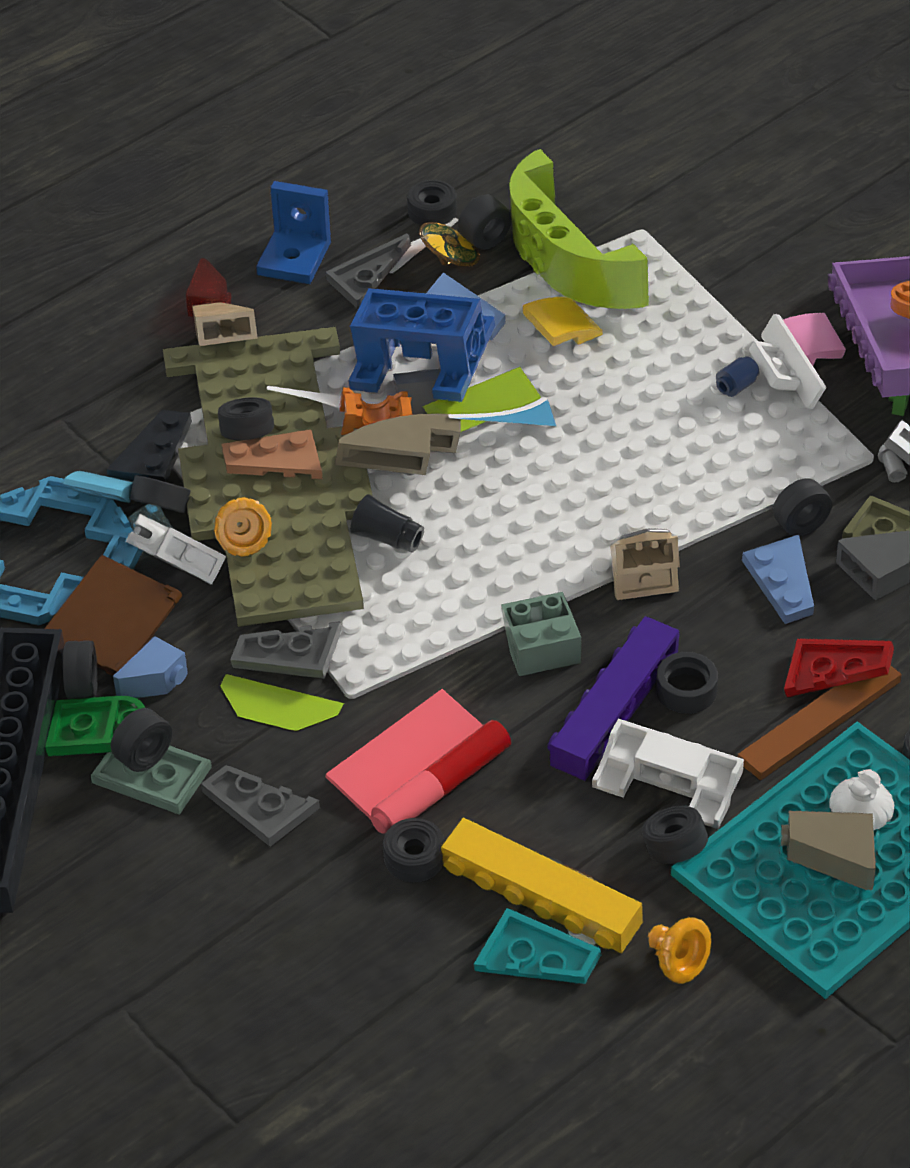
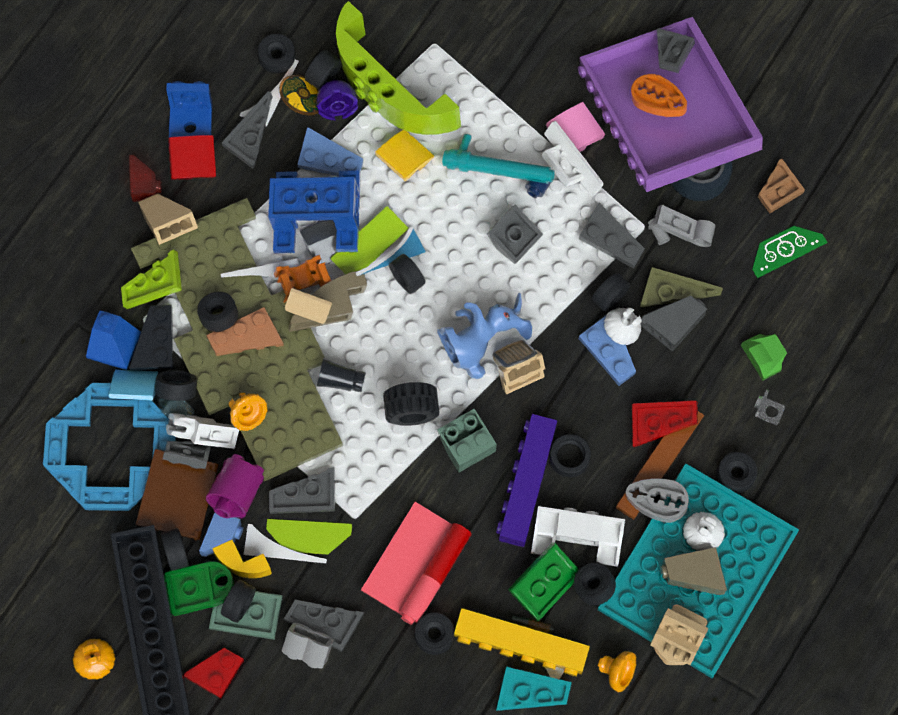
camera: 20 degrees left, 25 degrees up
none -> blue slope [86,310,141,370]
none -> lime wing [121,249,182,309]
none -> dark grey wing [163,441,211,469]
none -> red slope [168,135,216,180]
none -> red wing [184,648,244,698]
none -> magenta cylinder [206,454,264,519]
none -> yellow brick [212,540,272,578]
none -> white sticker [244,524,327,563]
none -> light grey brick [282,623,334,668]
none -> tan slope [285,288,332,324]
none -> dark purple cylinder [316,80,358,120]
none -> black tyre [383,382,440,426]
none -> black tyre [389,254,426,294]
none -> medium blue animal [437,293,532,379]
none -> teal cylinder [442,134,555,184]
none -> dark grey slope [487,204,543,264]
none -> green tile [508,542,579,621]
none -> dark grey wing [579,202,645,268]
none -> white hair [604,308,642,345]
none -> light grey piece [626,479,689,523]
none -> tan piece [650,605,709,665]

